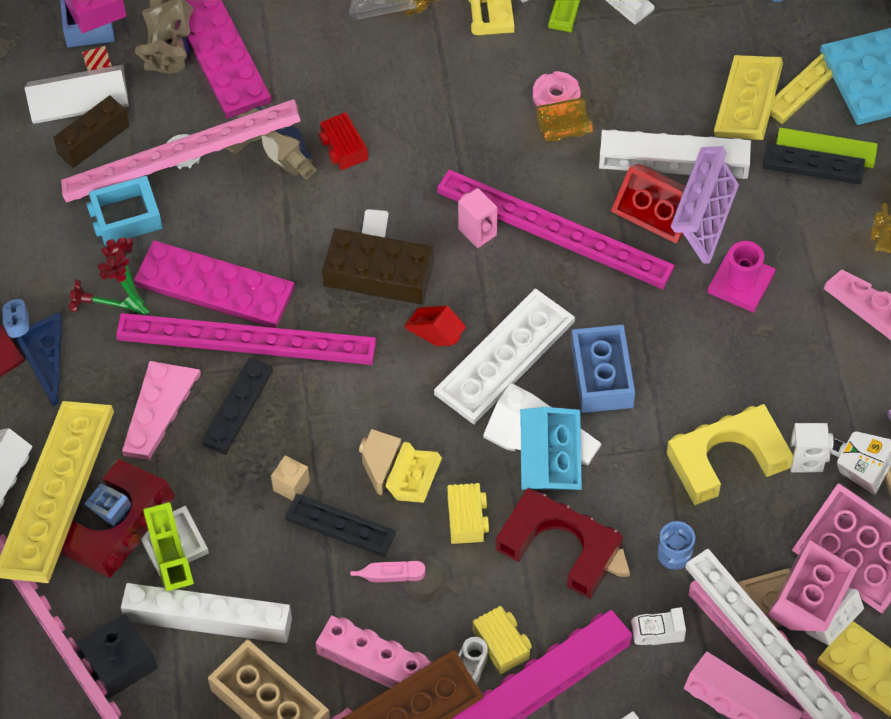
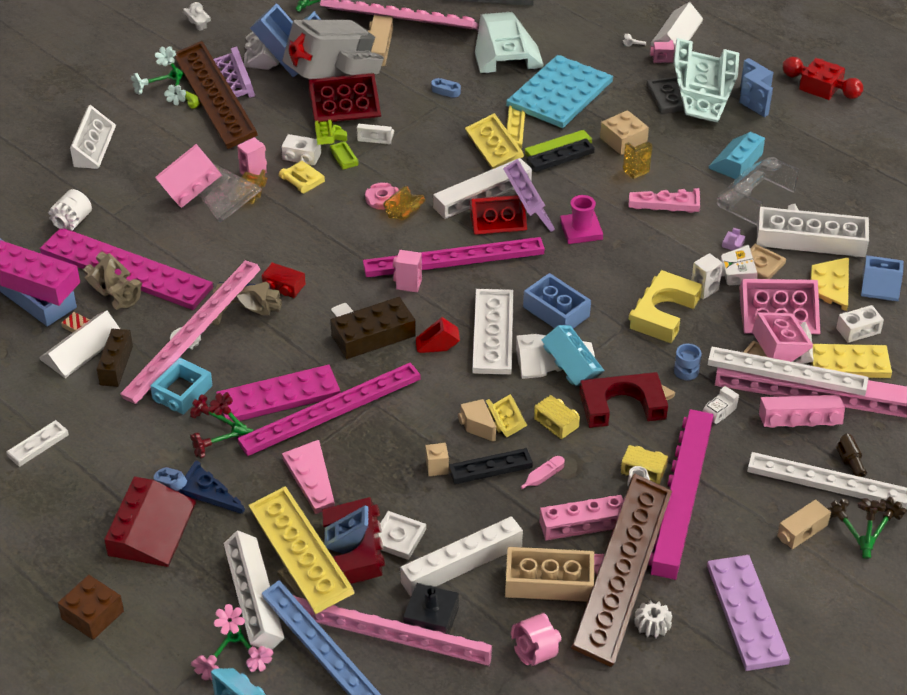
camera: 40 degrees left, 15 degrees down
lime arch [143,502,194,591] -> none
black plate [201,357,273,455] -> none

